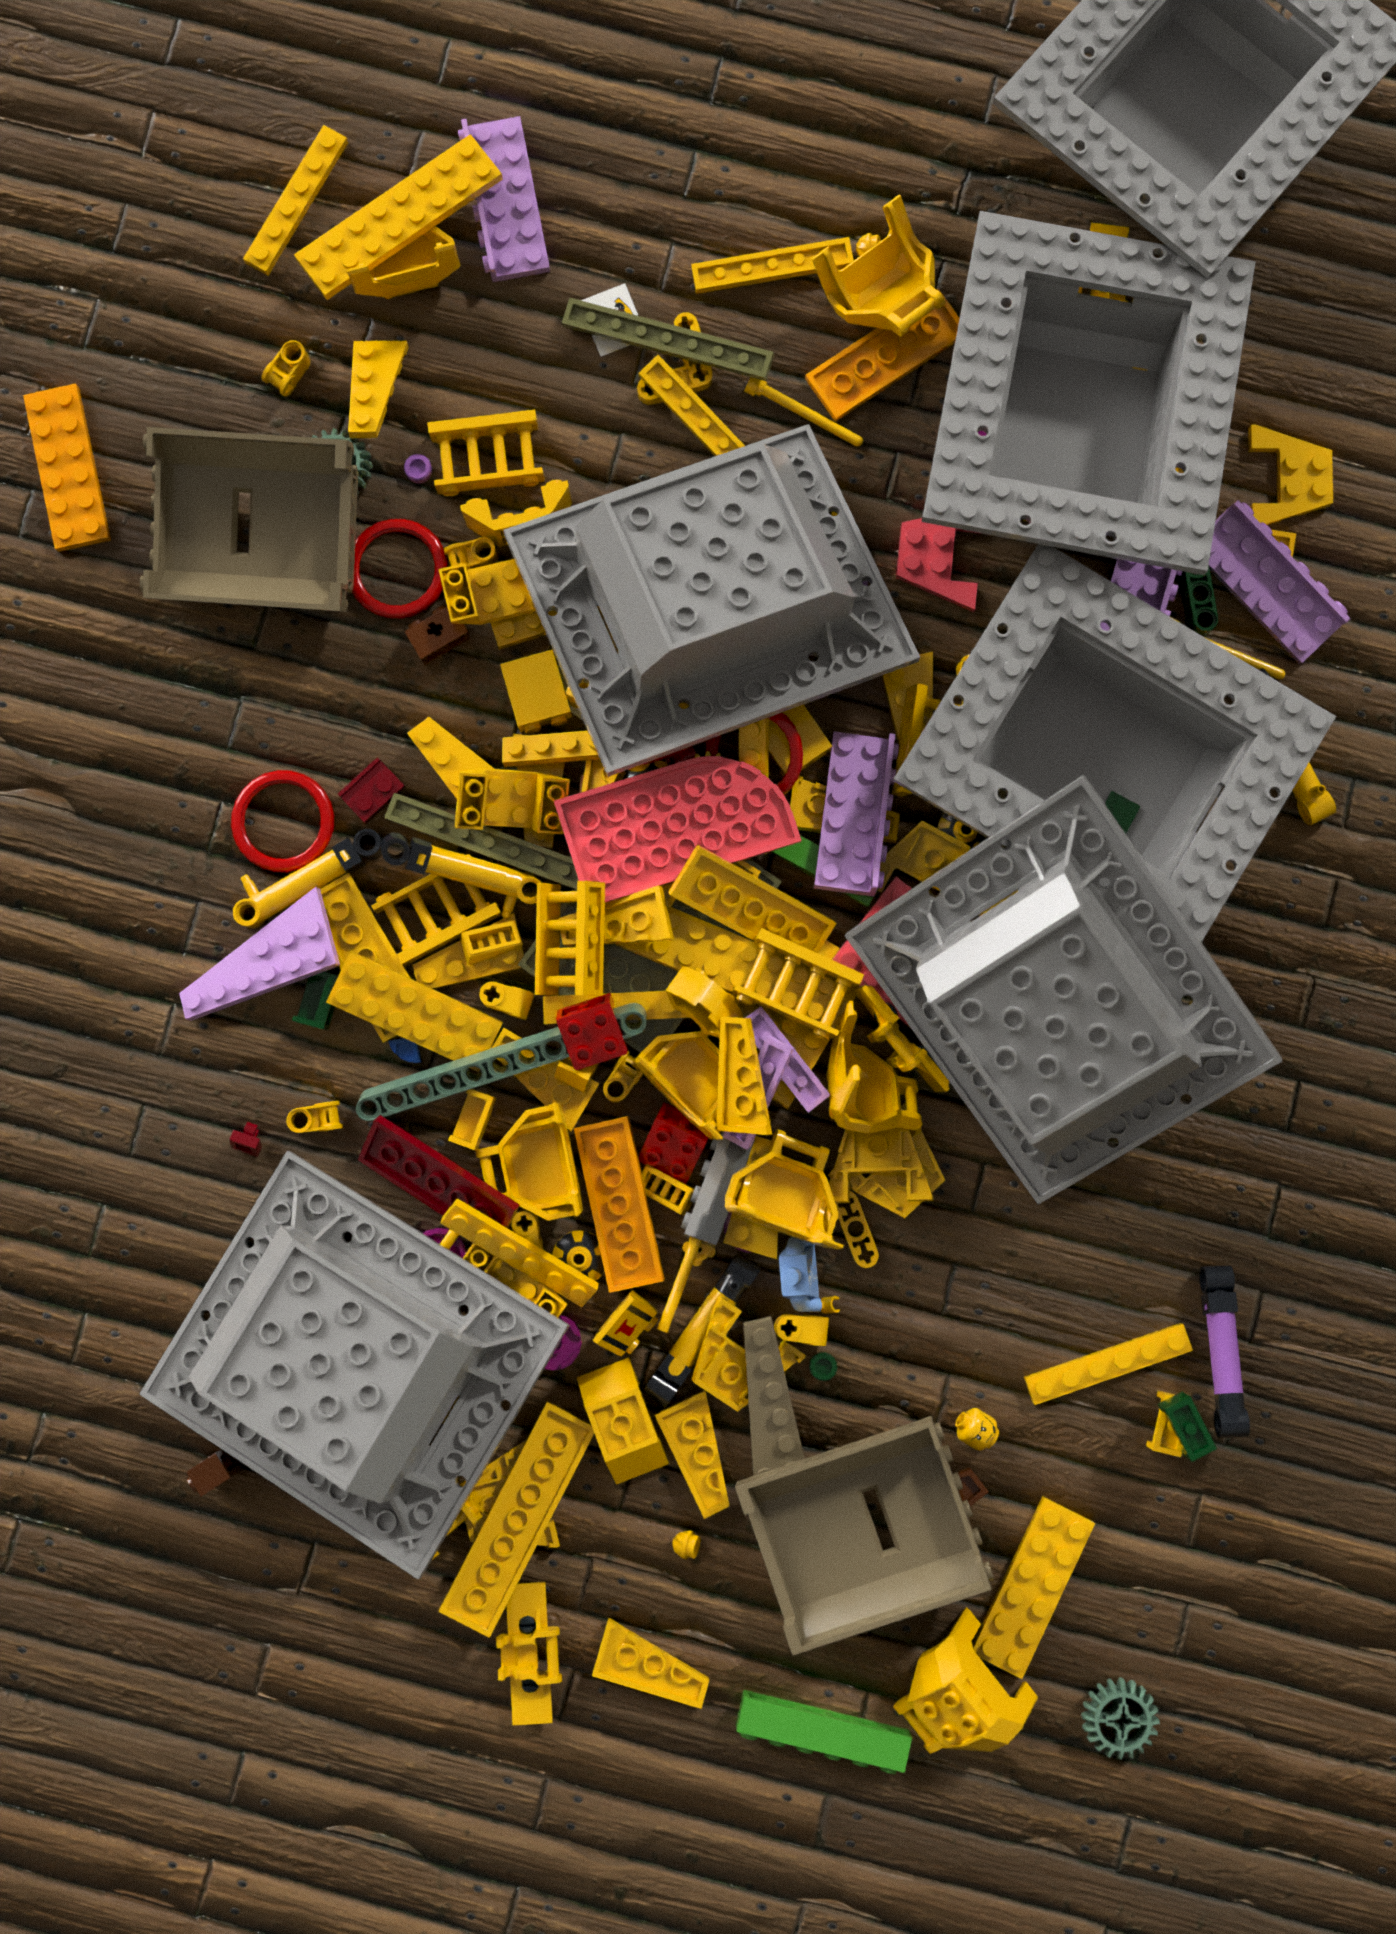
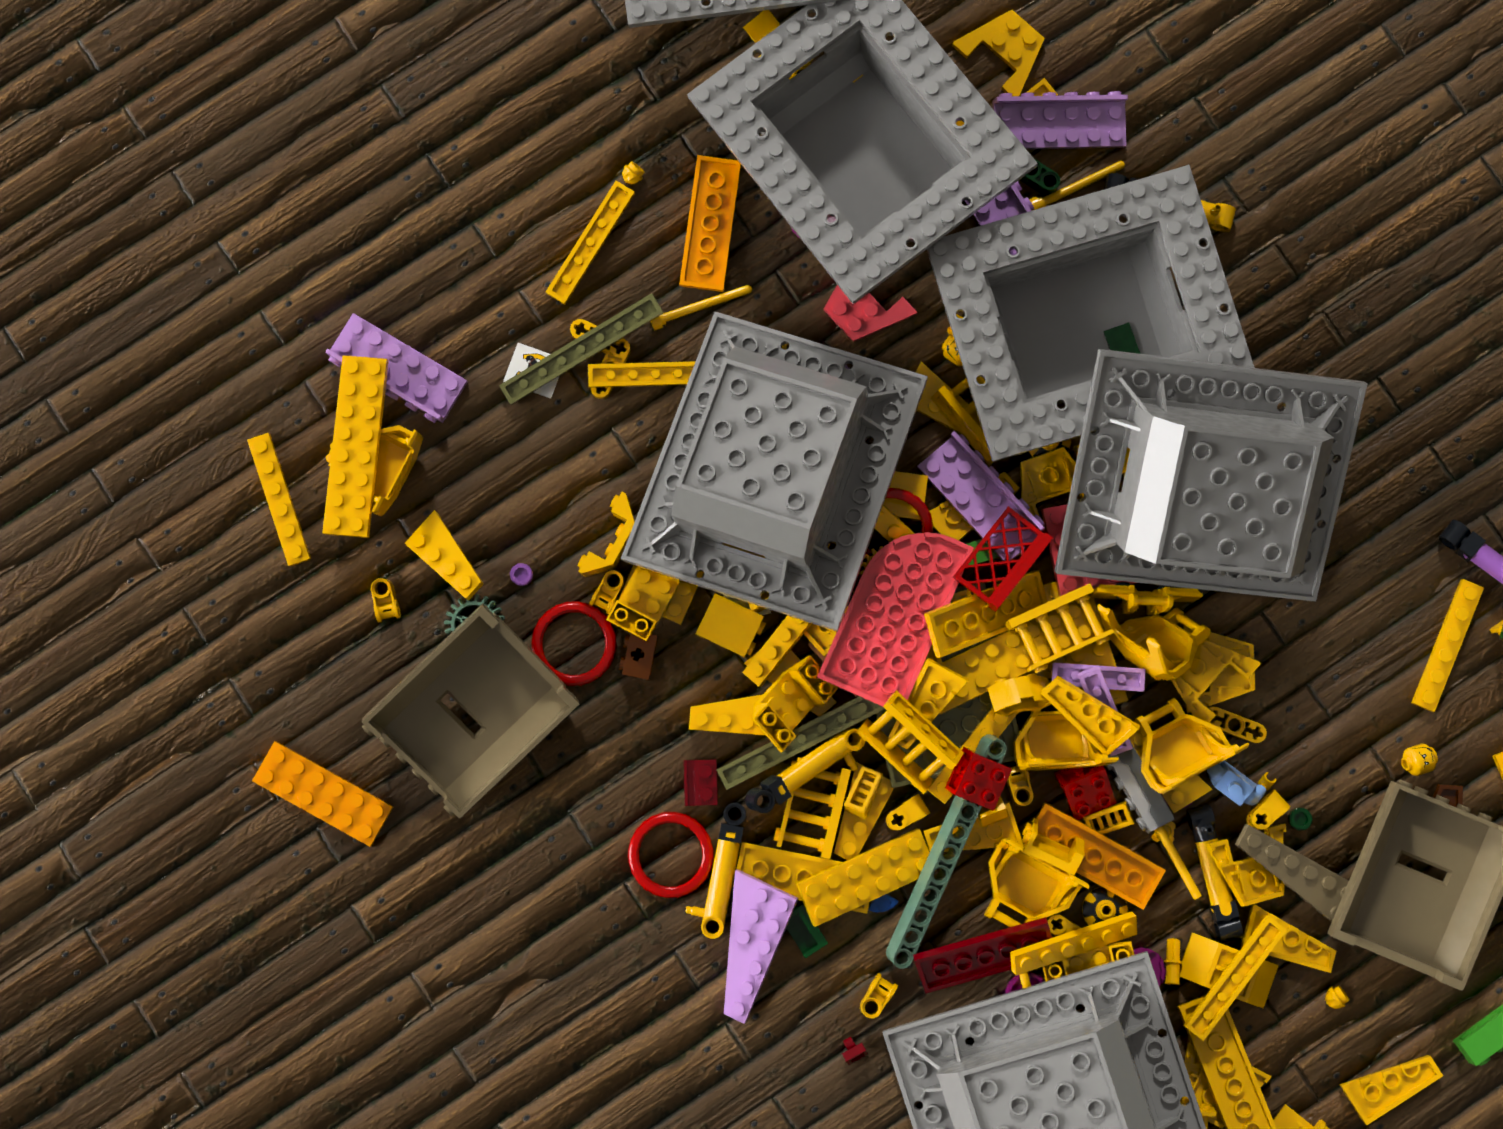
camera: 45 degrees left, 0 degrees up
yellow fence [427,410,545,496] -> none
yellow panel [448,1089,497,1150] -> none
yellow slope [593,1289,659,1357] -> none
yellow piece [812,194,946,337] -> none
none -> red fence [953,506,1053,612]
none -> yellow panel [1022,818,1085,875]
none -> yellow axle [1164,938,1182,985]
none -> yellow plate [1183,915,1287,1041]

